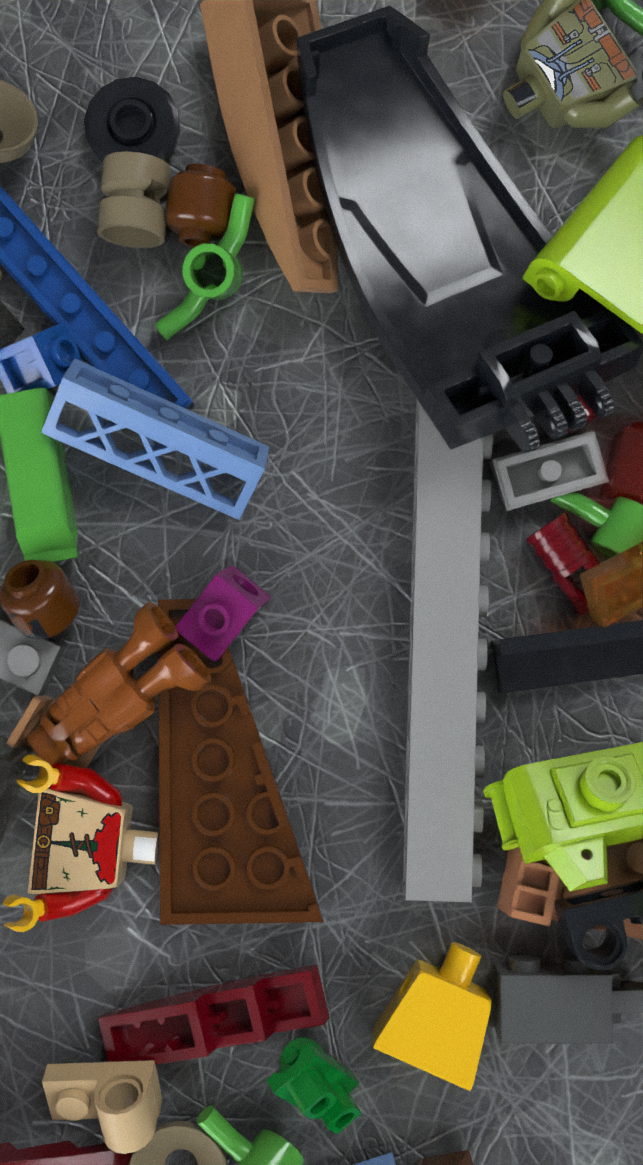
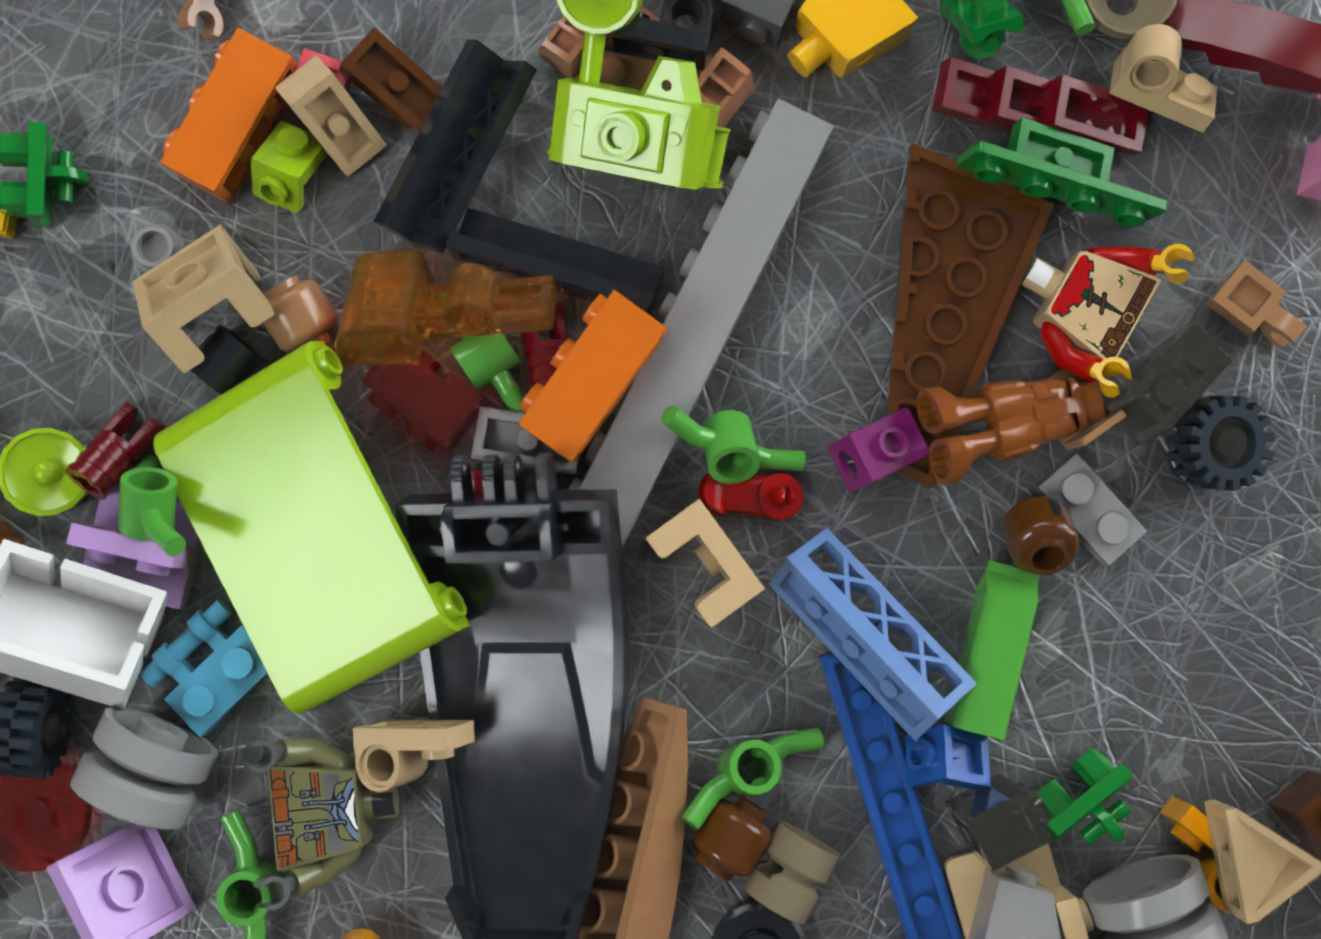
camera: 160 degrees left, 0 degrees up
none -> tan plate [353,719,475,792]
none -> orange brick [518,290,670,462]
none -> tan panel [646,499,765,628]
none -> bright green piece [661,406,806,484]
none -> red piece [698,473,804,520]
none -> green bracket [956,118,1168,227]

